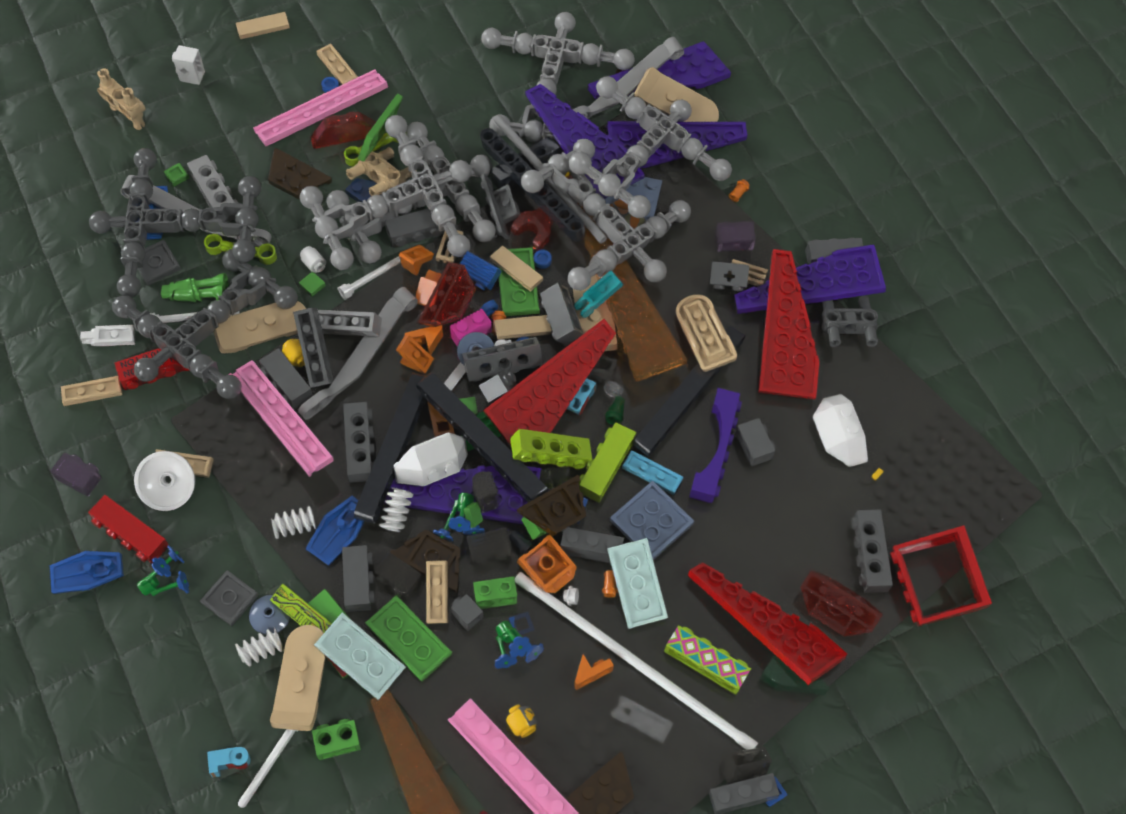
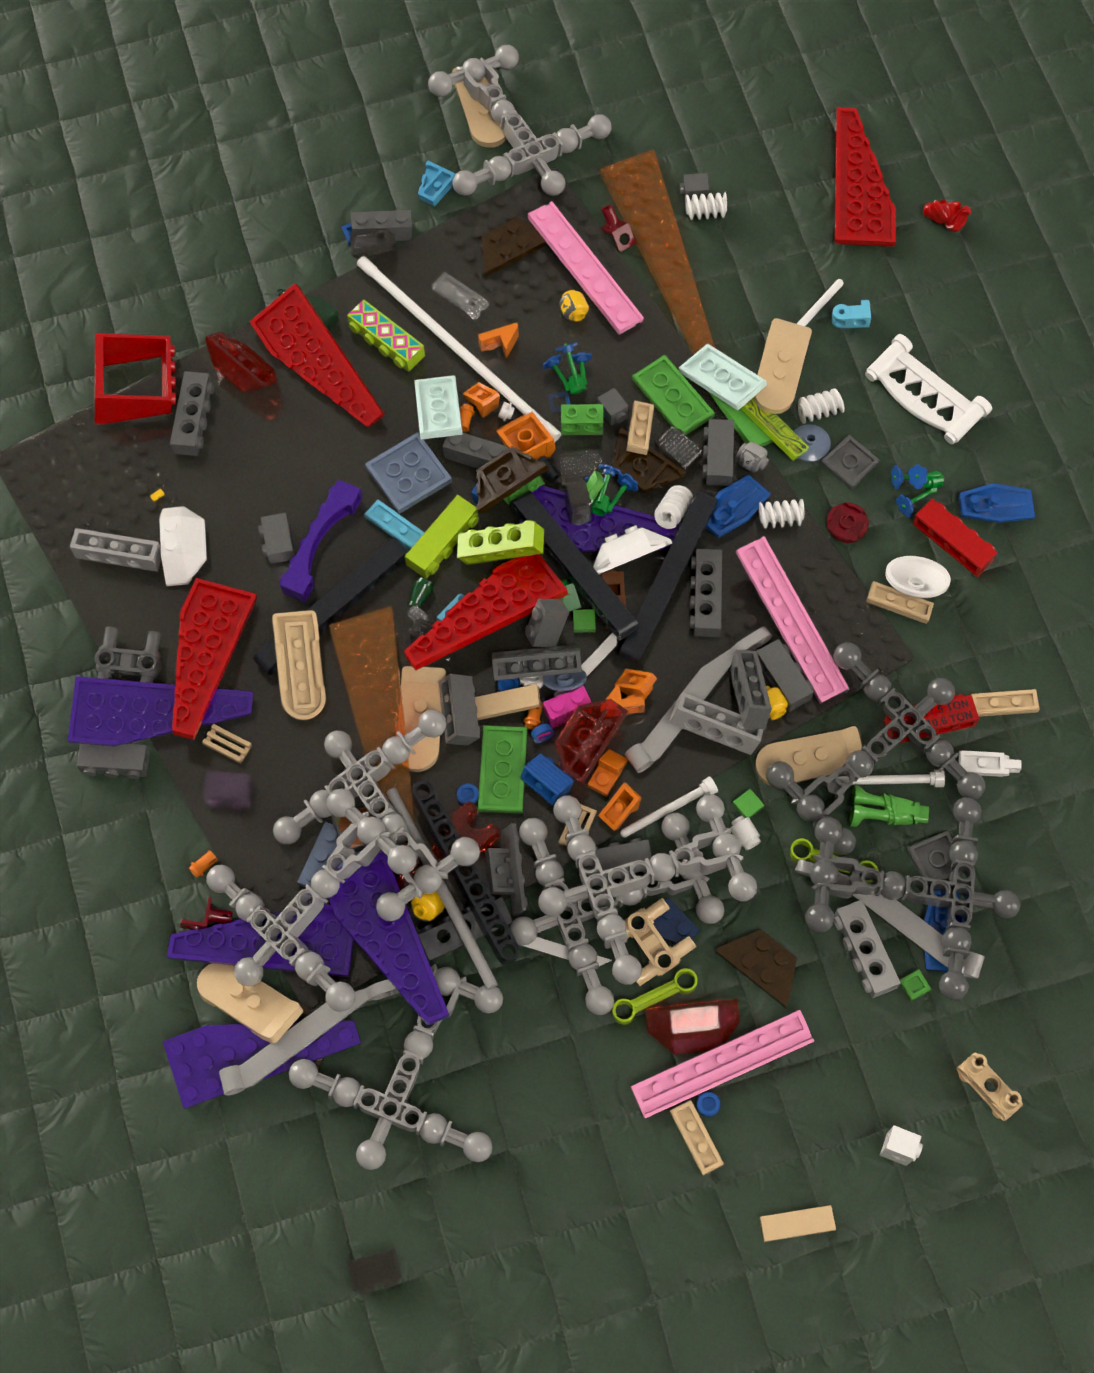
camera: 165 degrees left, 5 degrees up
clear purple brick [50,452,102,497] -> none
bright green brick [312,719,361,760] -> none
bright green tile [358,93,403,162] -> none
tan tile [490,245,543,292] -> none
teal hinge [574,270,624,318] -> none
dark grey brick [710,261,749,291] -> none
none -> light grey brick [70,528,161,572]
none -> dark red bracket [180,897,233,930]
none -> orange slope [463,382,500,418]
none -> light grey head [736,441,769,473]
none -> dark red tile [826,502,869,543]
none -> white piece [865,334,992,444]

